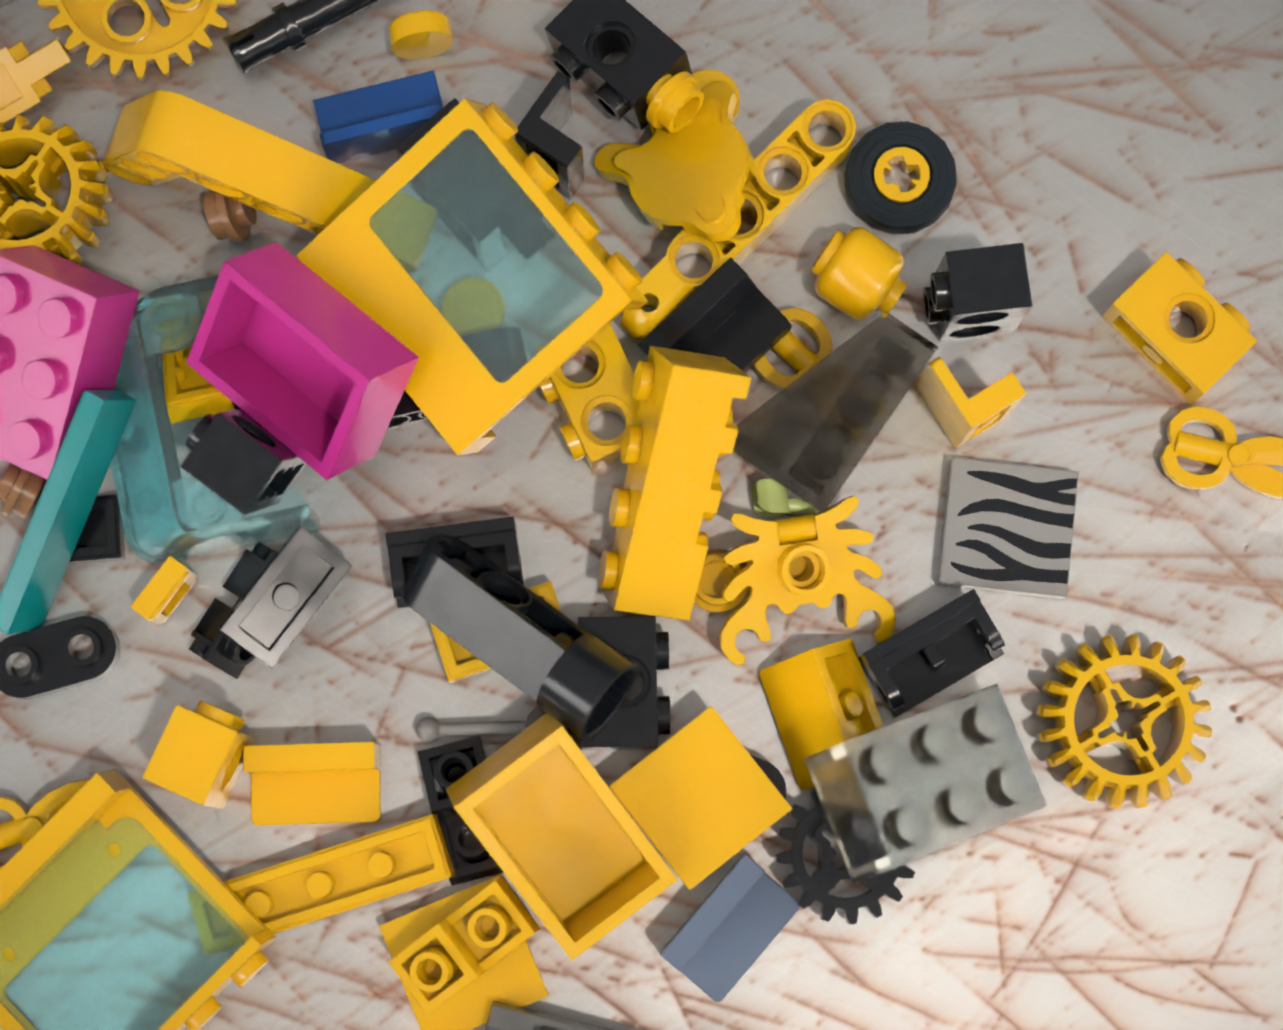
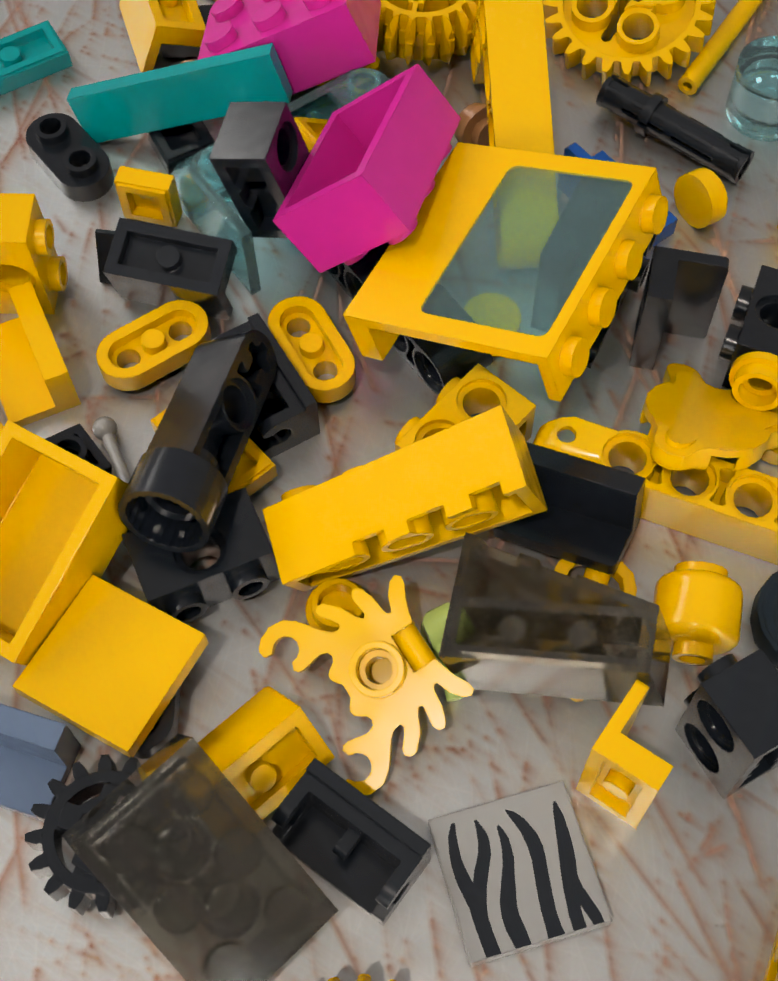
camera: 70 degrees right, 20 degrees down
none -> yellow plate [96,300,211,391]
none -> yellow plate [268,296,356,403]

